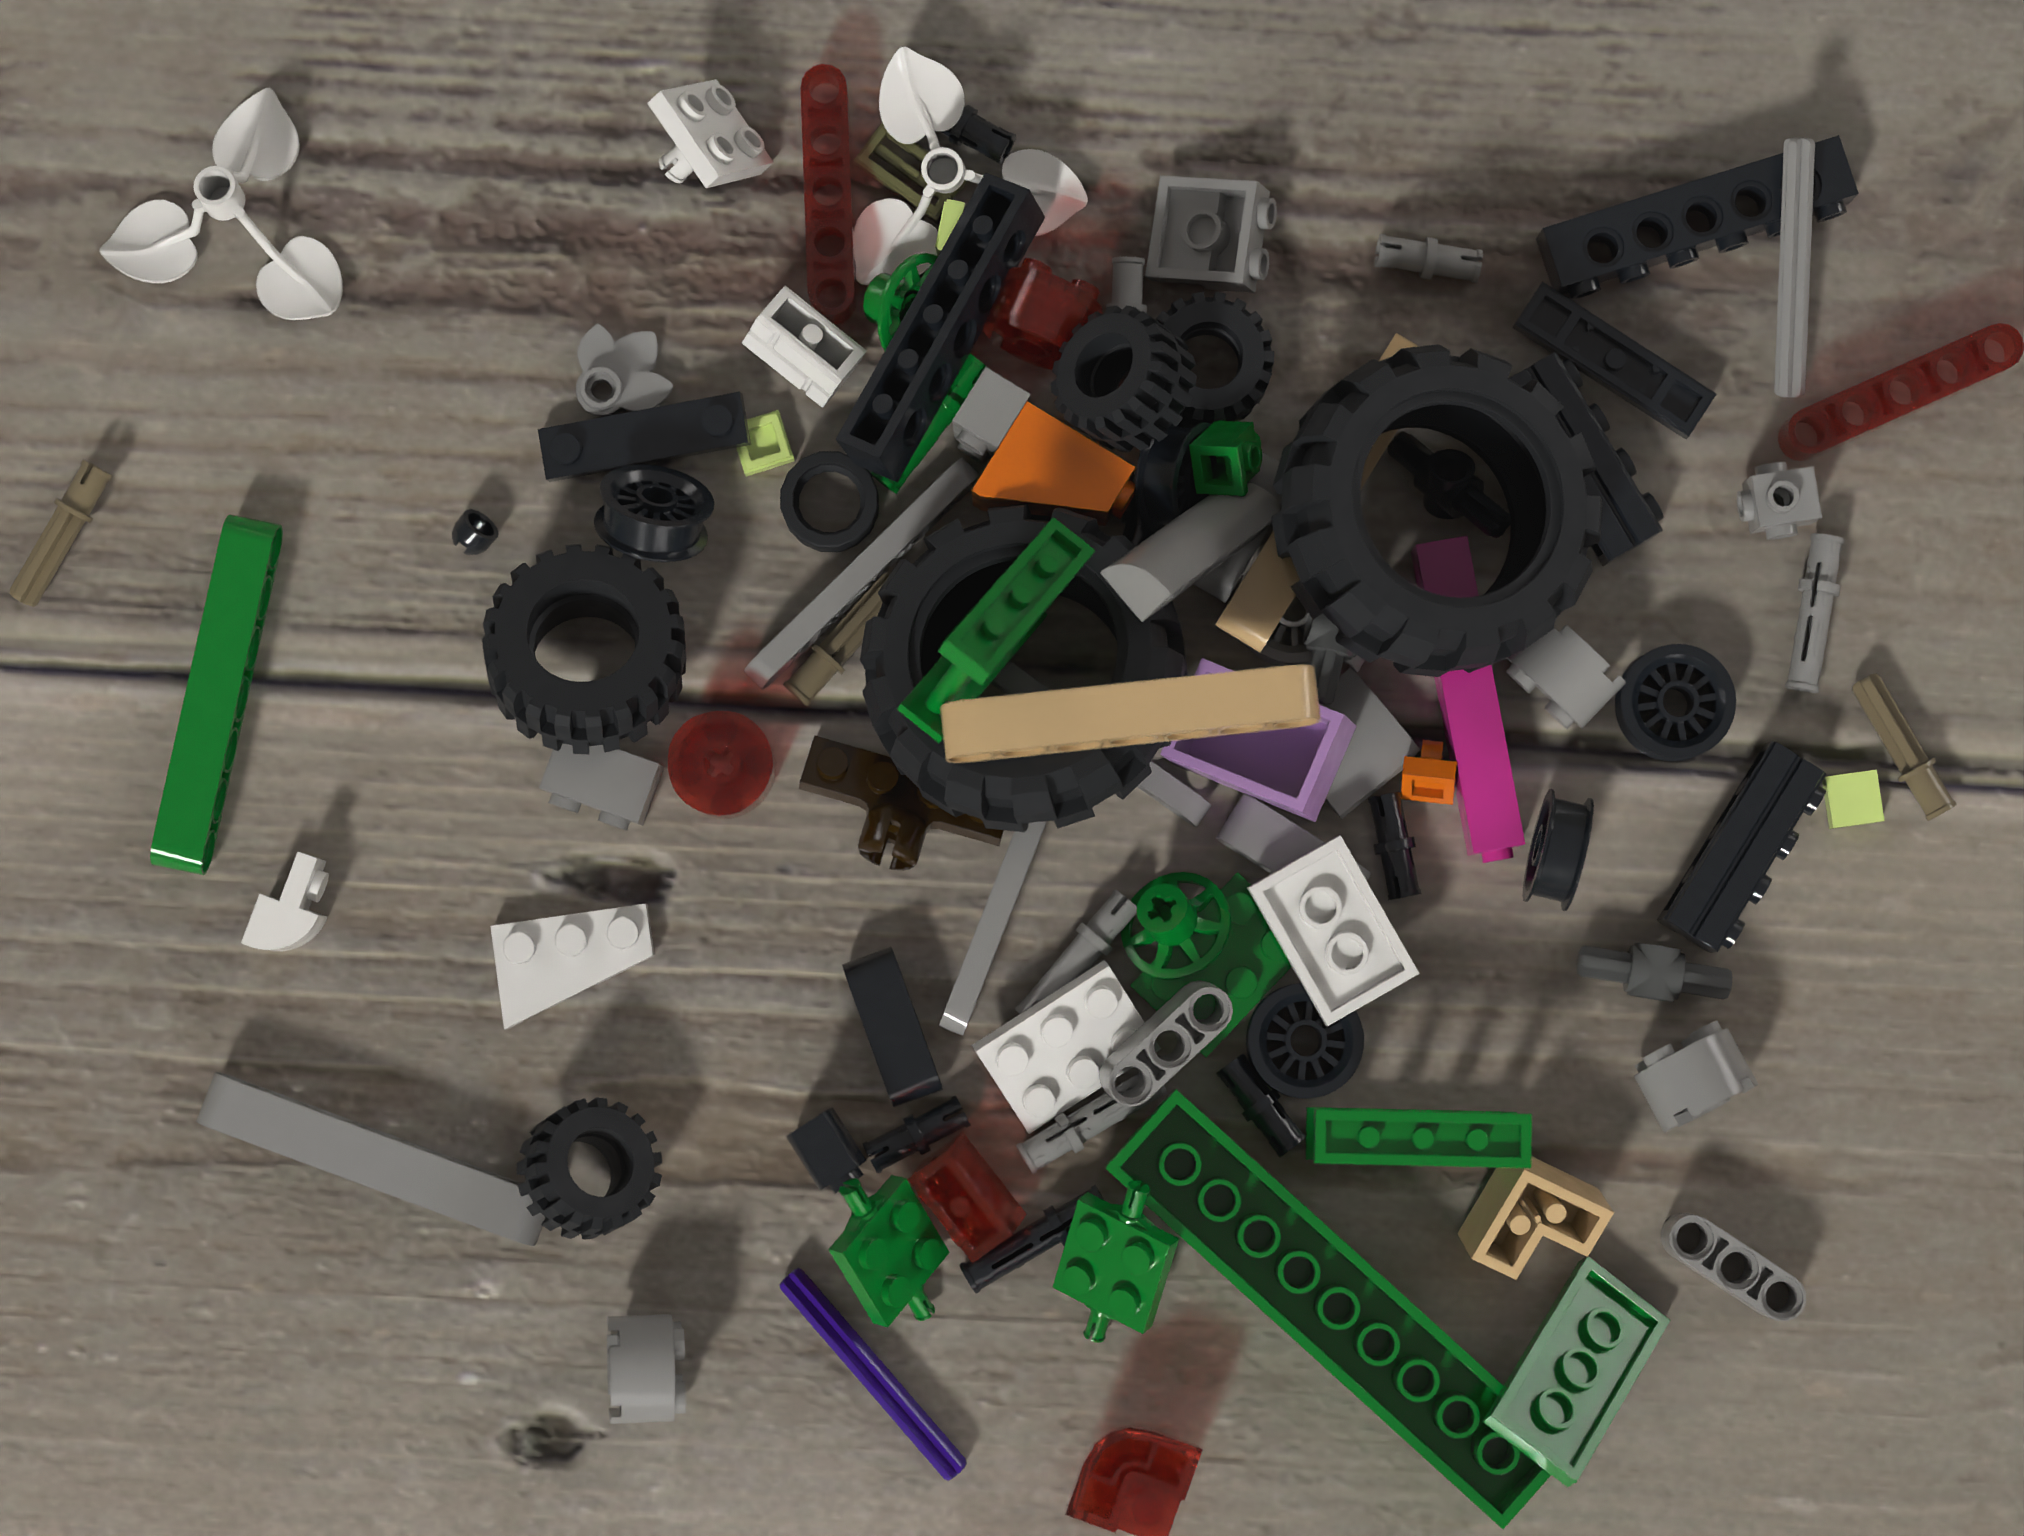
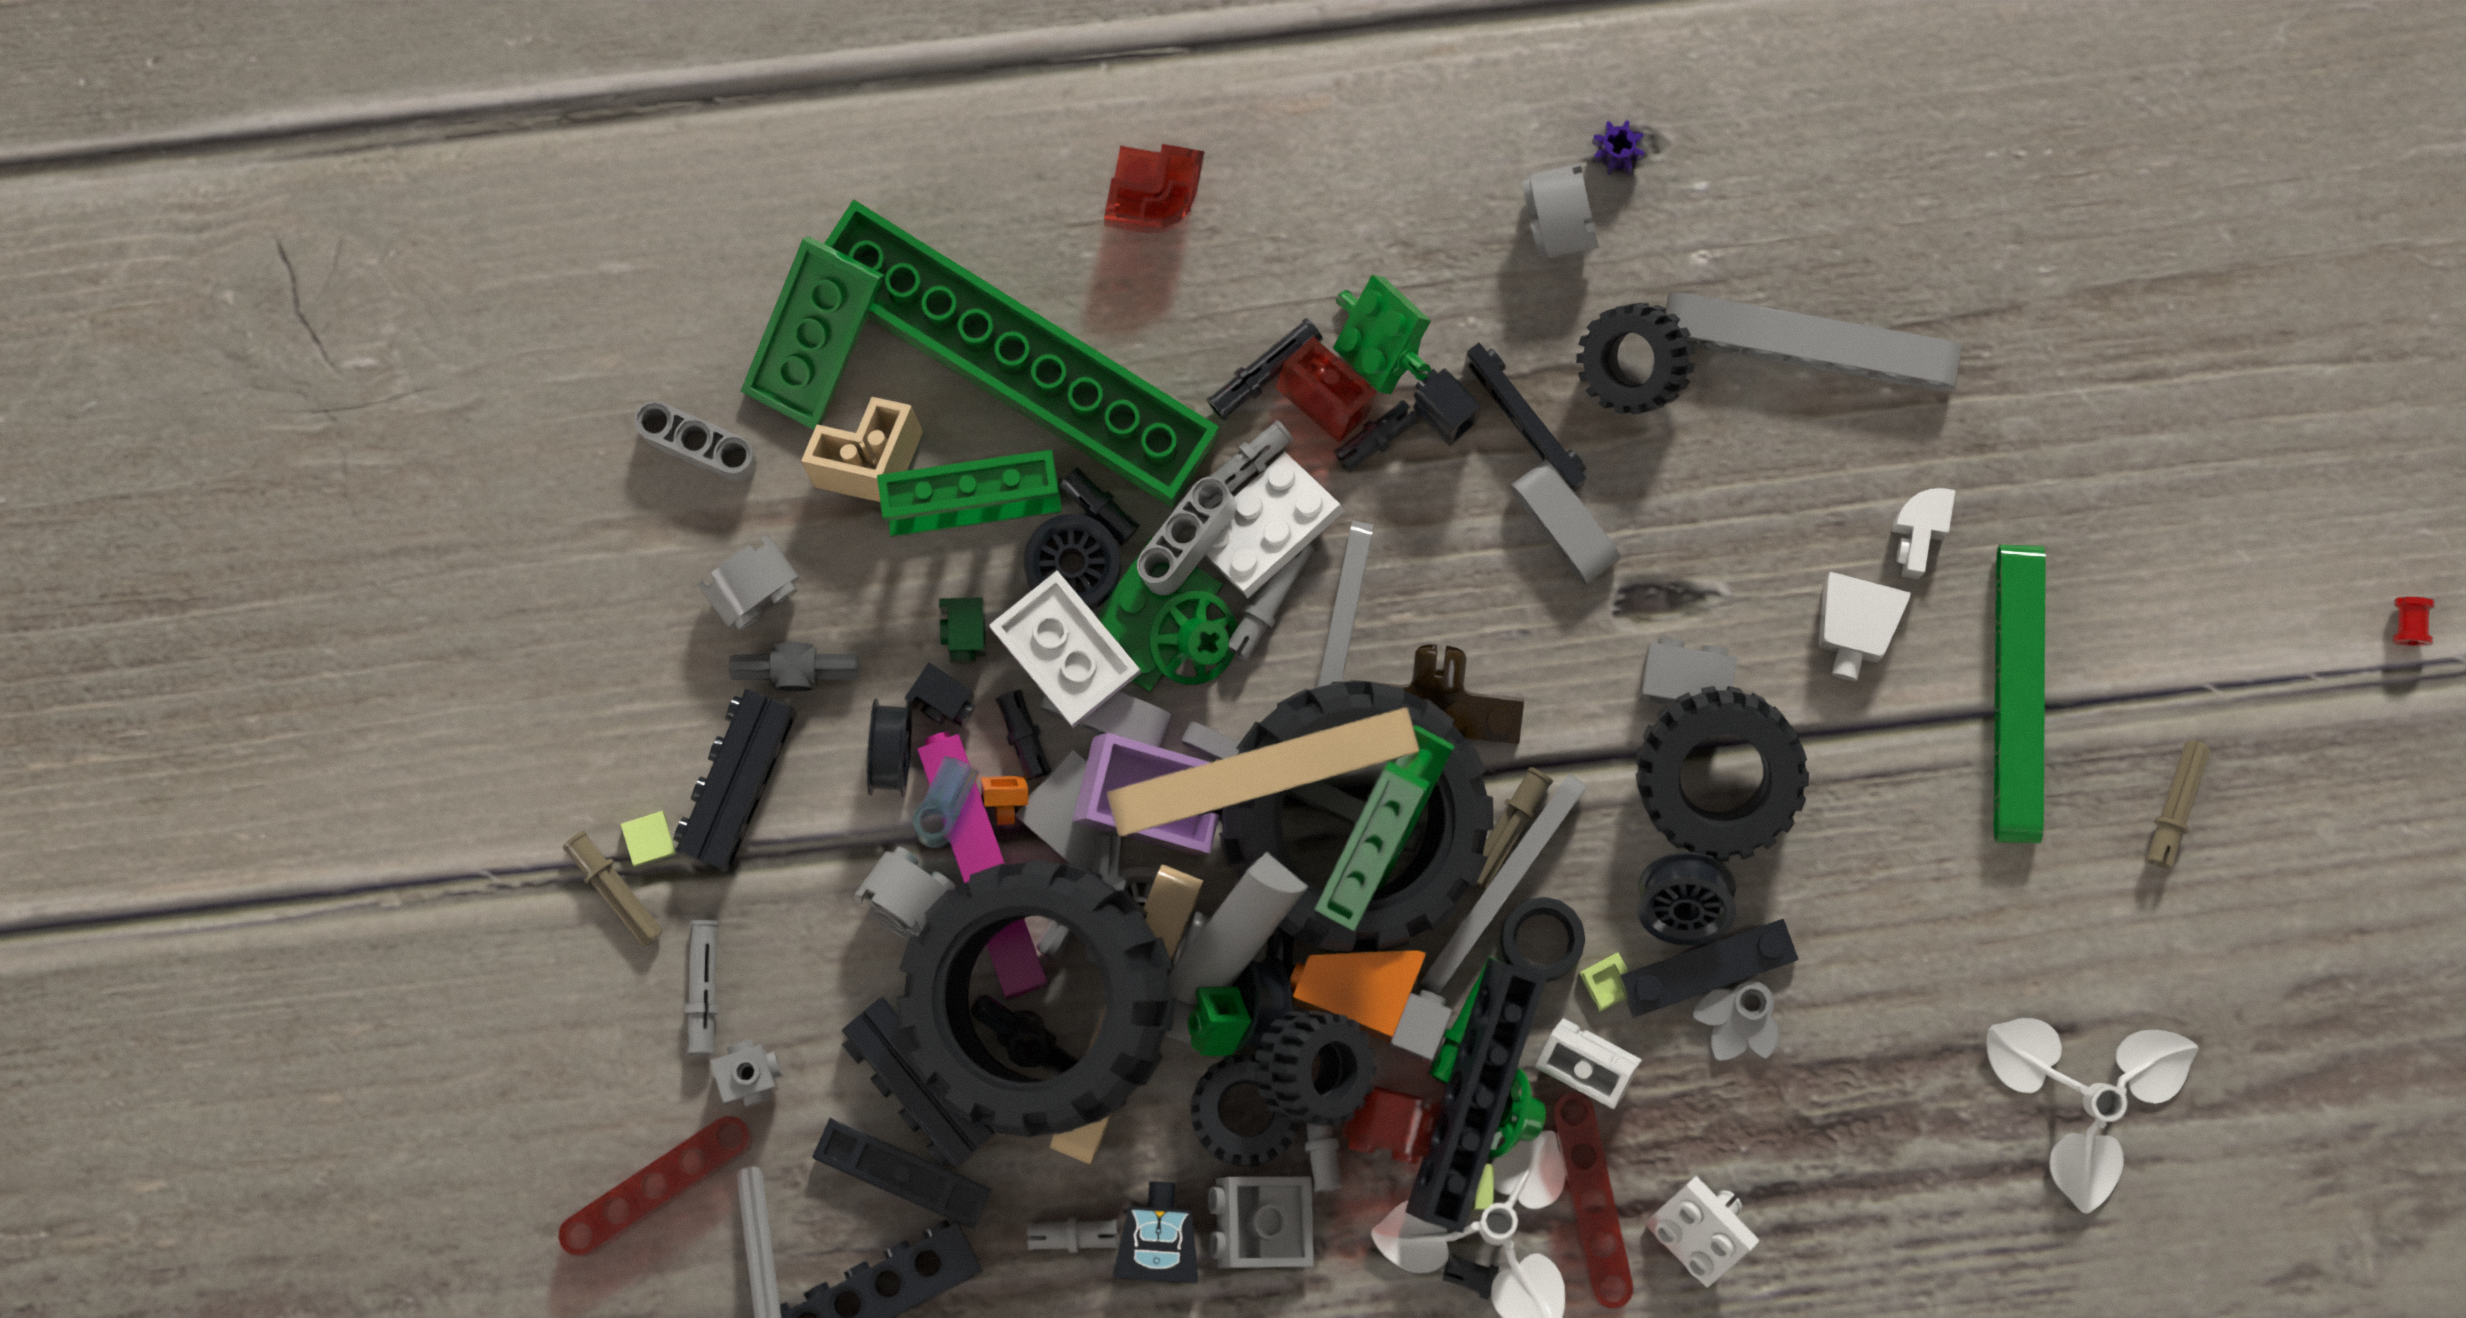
camera: 170 degrees right, 5 degrees down
black hinge [452,509,498,555] -> none
white wing [490,904,655,1030] -> none
clear red brick [668,711,777,819] -> none
dark purple axle [779,1268,967,1481] -> none
black beam [842,947,943,1107] -> none
olive tile [854,122,967,224] -> none
green plate [1052,1180,1179,1343] -> none
black wheel [1615,644,1736,762] -> none
none -> black brick [904,662,976,728]
none -> clear light blue piece [913,756,980,848]
none -> dark green brick [939,597,986,664]
none -> black torso [1113,1181,1199,1284]
none -> black plate [1465,342,1586,492]
none -> light grey beam [1510,460,1621,585]
none -> dark purple gear [1592,120,1645,175]
none -> white torso [1819,572,1911,681]

